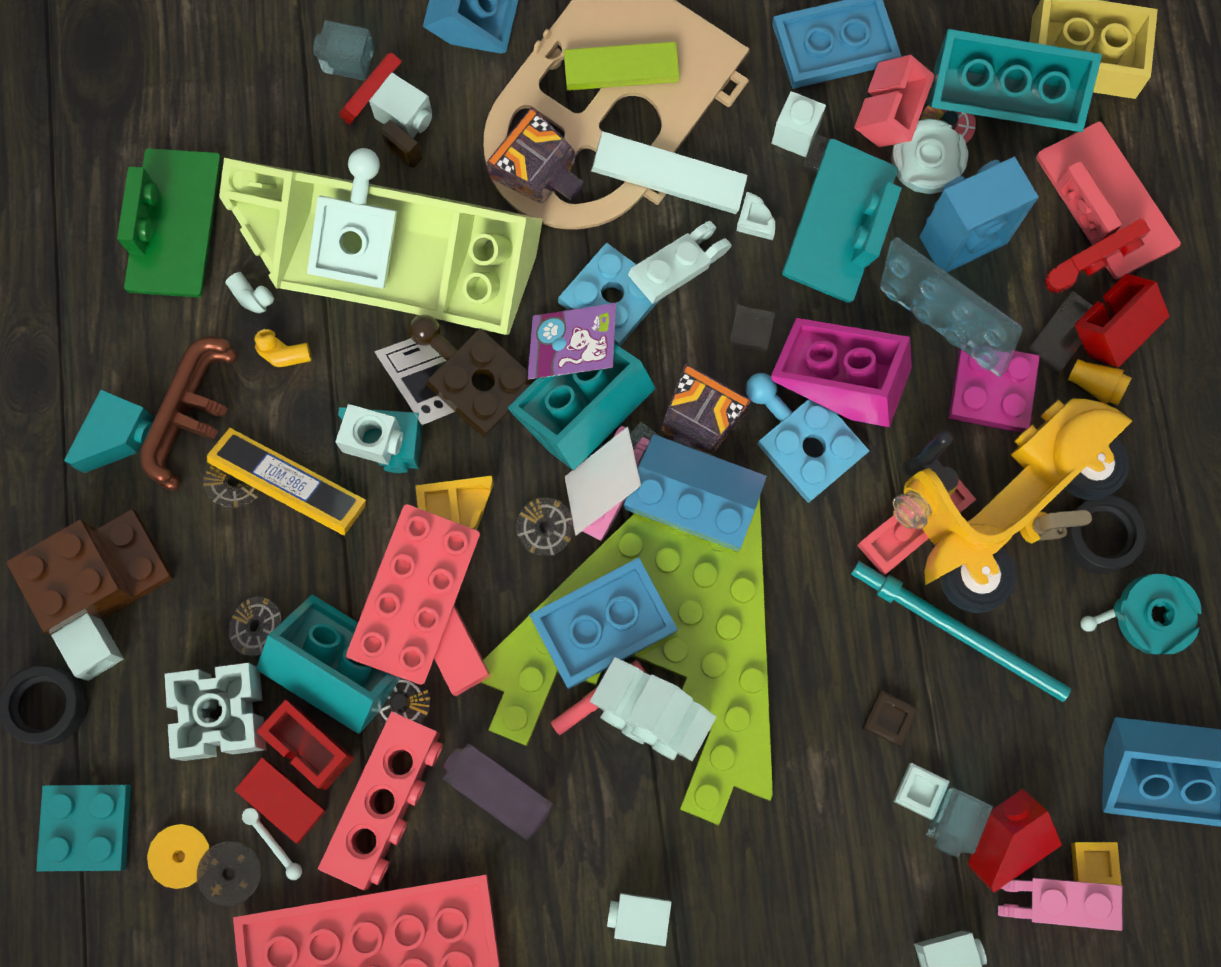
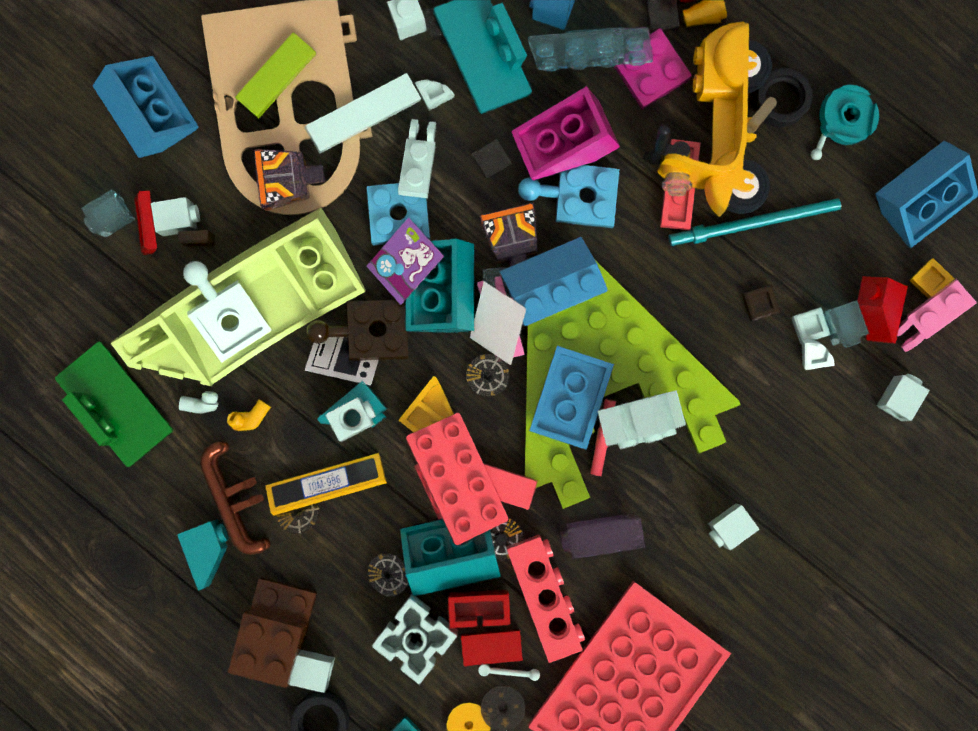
camera: 40 degrees left, 10 degrees up
none -> light aqua tile [802,339,834,370]

